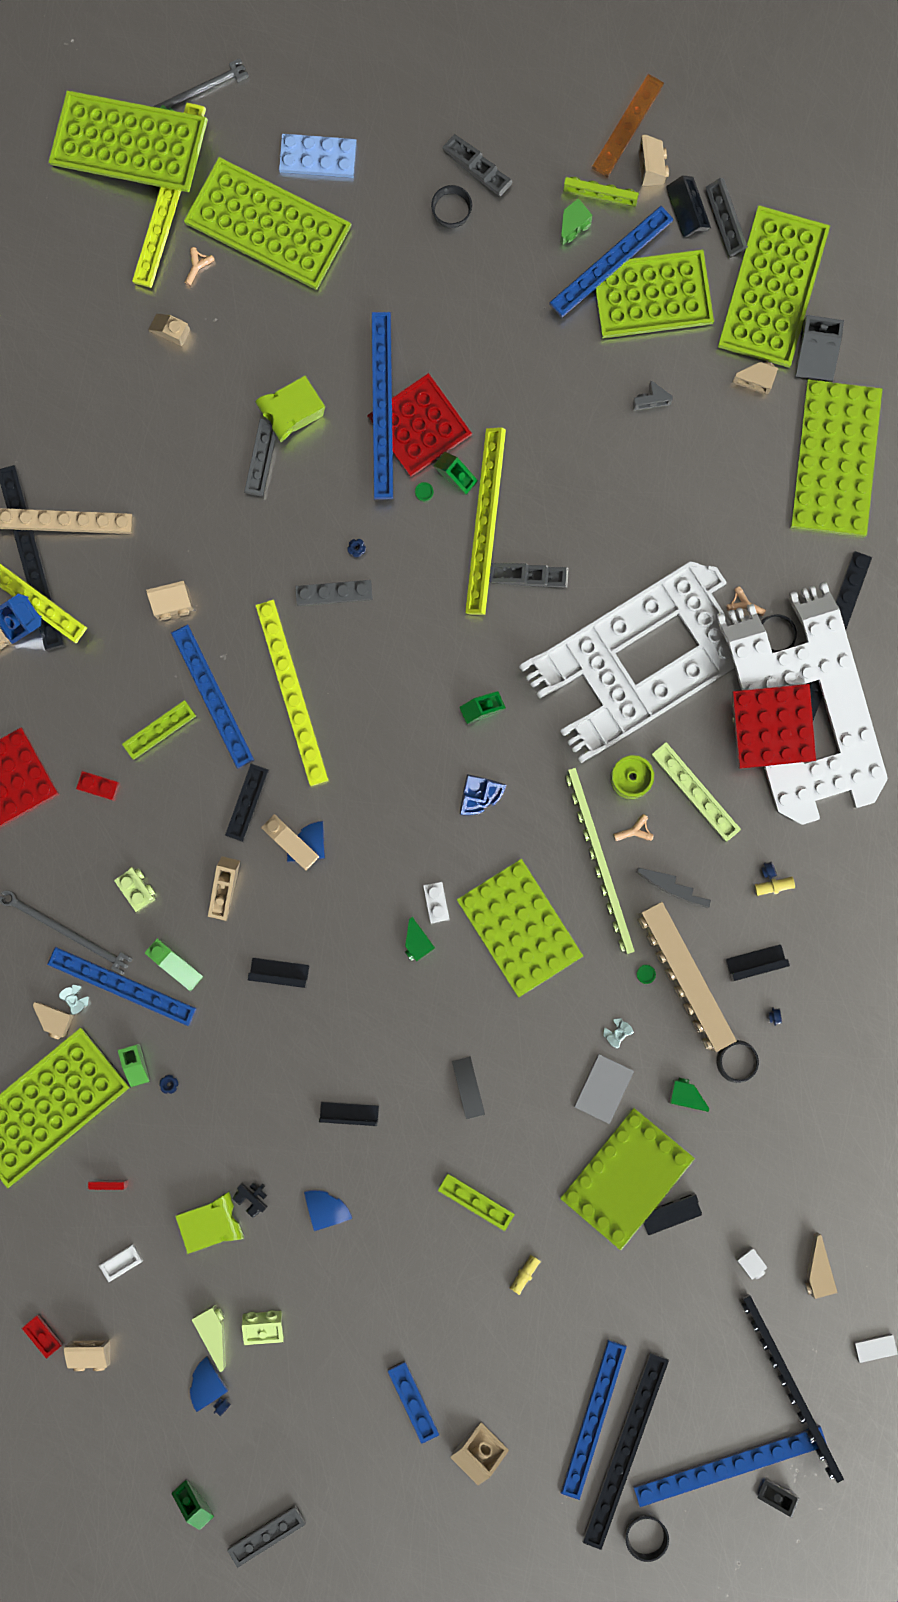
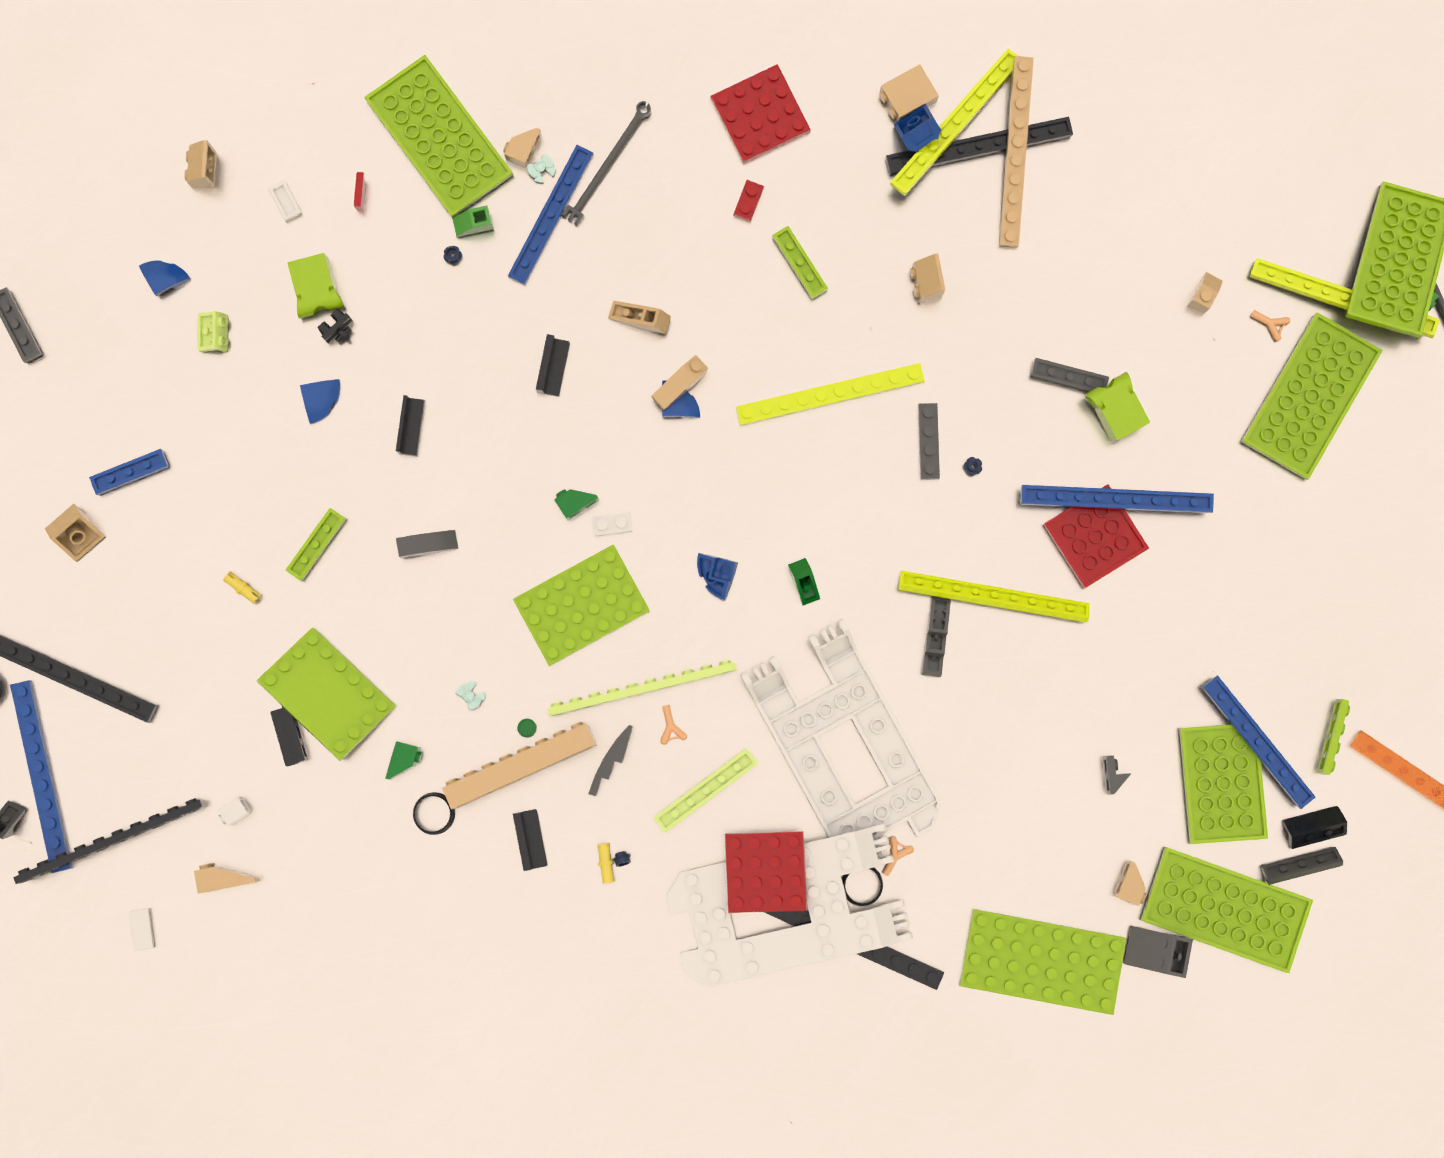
camera: 90 degrees right, 0 degrees up
red plate [21,1314,63,1359] -> none
yellowish green bracket [114,867,156,912] -> none
slope [145,938,204,991] -> none
blue tile [171,624,254,769] -> none
green slope [171,1480,214,1530] -> none
yellowish green slope [192,1305,226,1372] -> none
dark blue plate [213,1398,231,1417] -> none
black plate [225,764,269,842] -> none
light blue plate [279,134,357,178] -> none
green piece [415,482,434,502] -> none
black tyre [431,185,472,228] -> none
green slope [433,452,478,495] -> none
dark grey slope [442,134,512,197] -> none
bright green slope [560,198,593,245] -> none
blue tile [560,1339,627,1500] -> none
light grey tile [574,1054,634,1124] -> none
lime wheel [610,755,654,800] -> none
tan slope [638,135,669,186] -> none
dark blue plate [768,1007,782,1026] -> none

